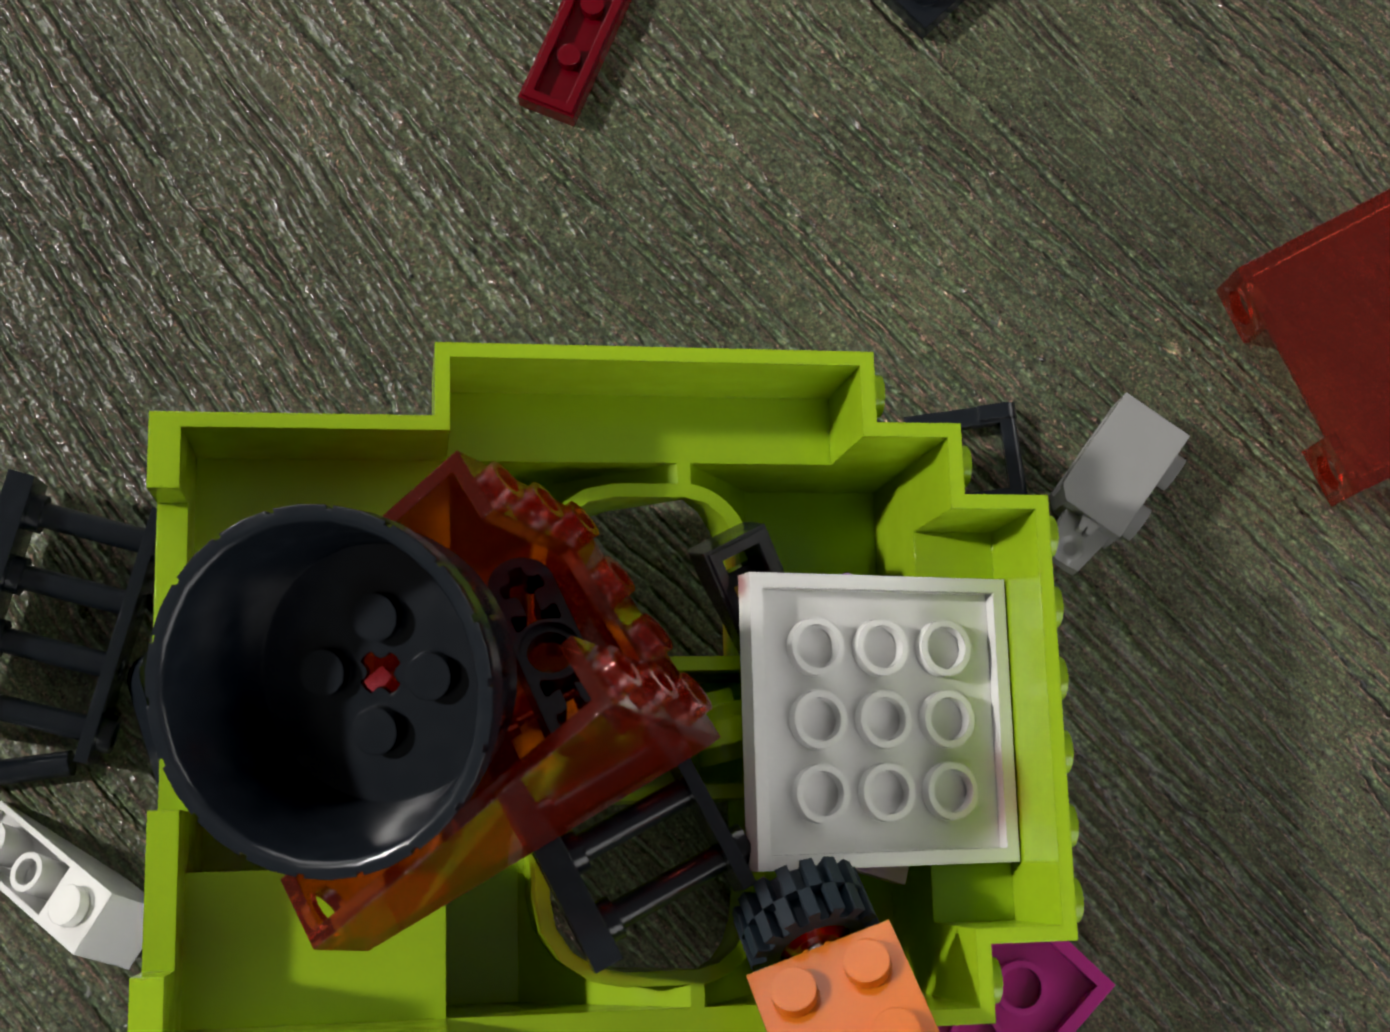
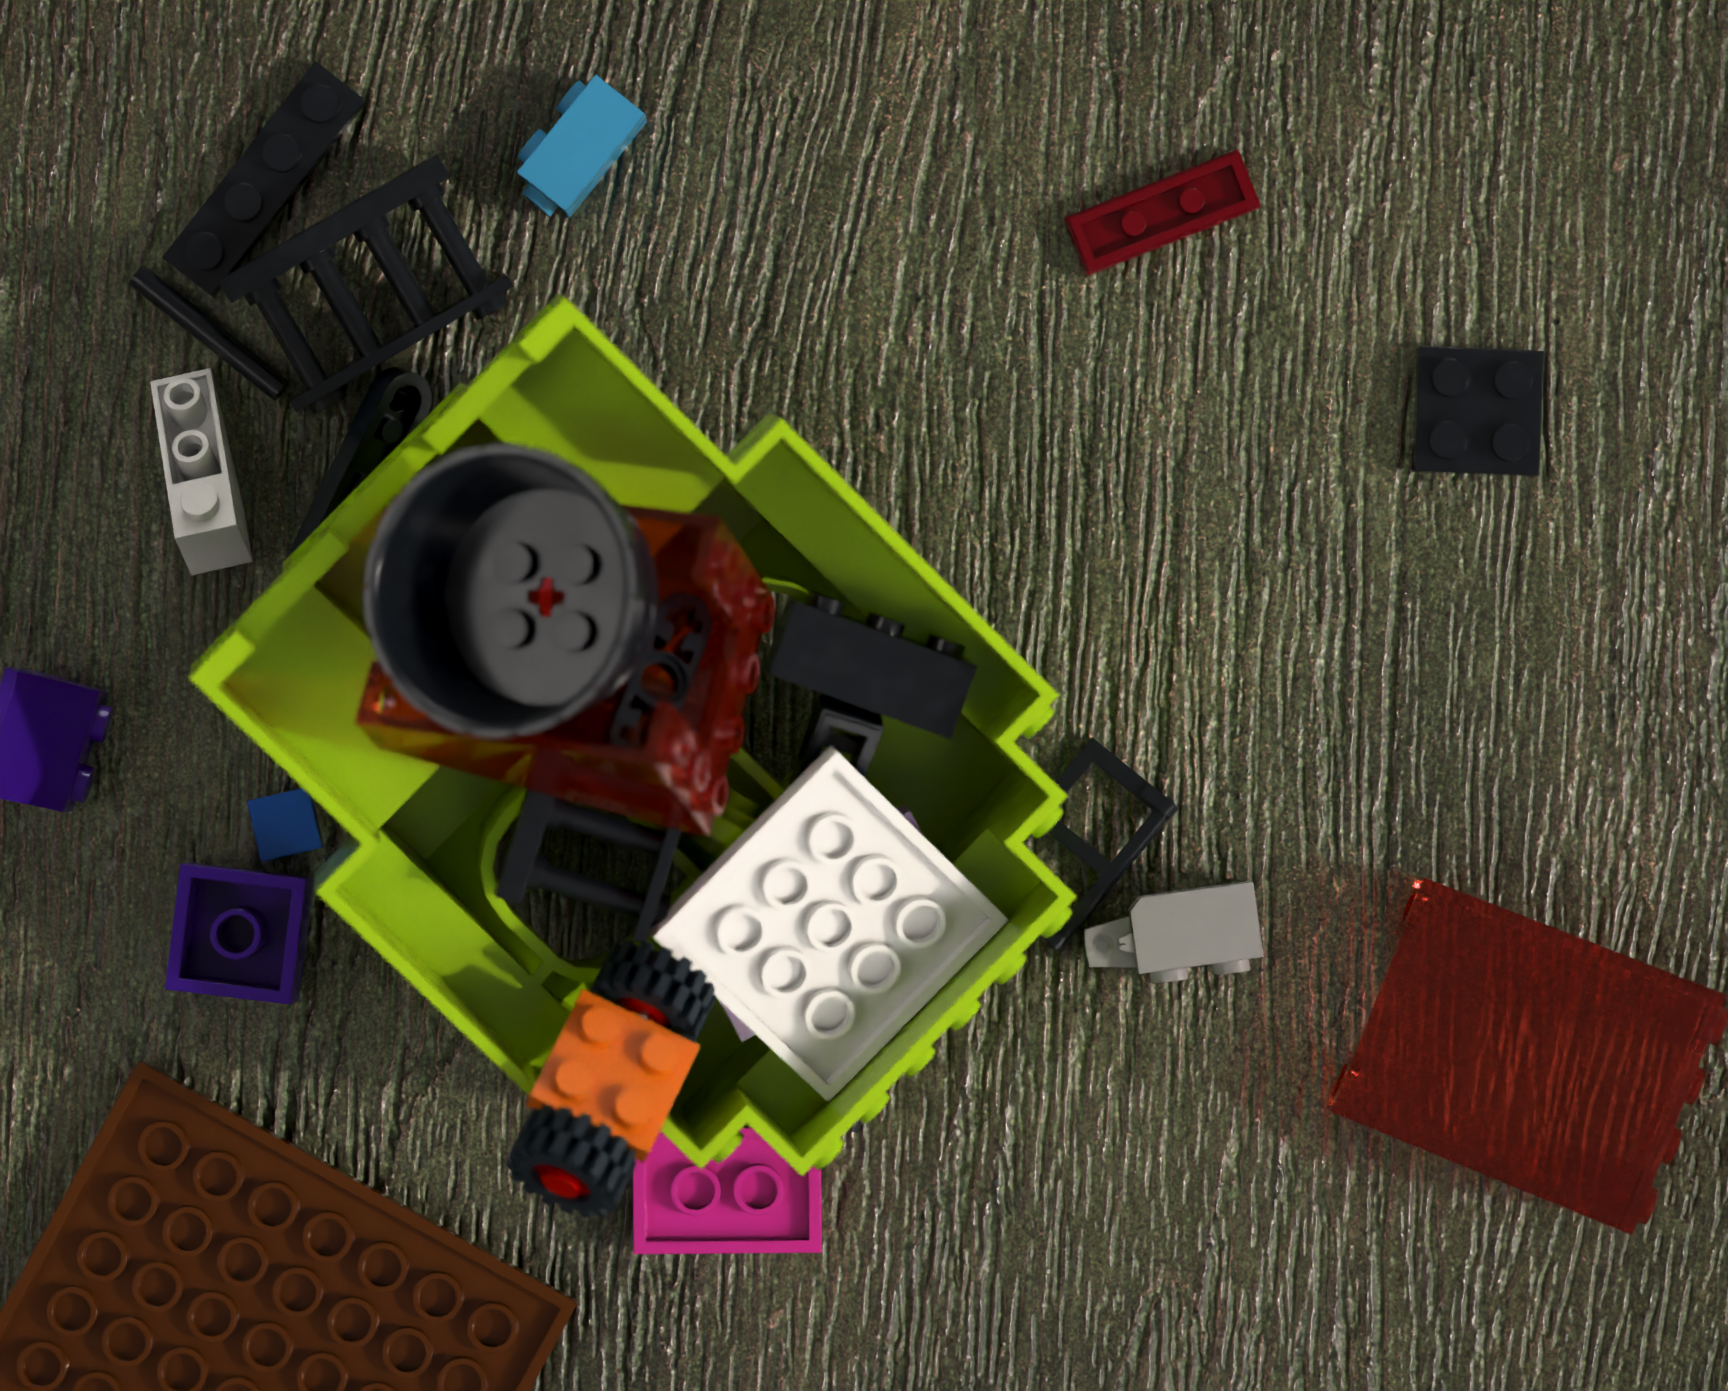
camera: 45 degrees right, 10 degrees up
none -> dark azure brick [517,74,647,218]
none -> black brick [763,590,978,739]

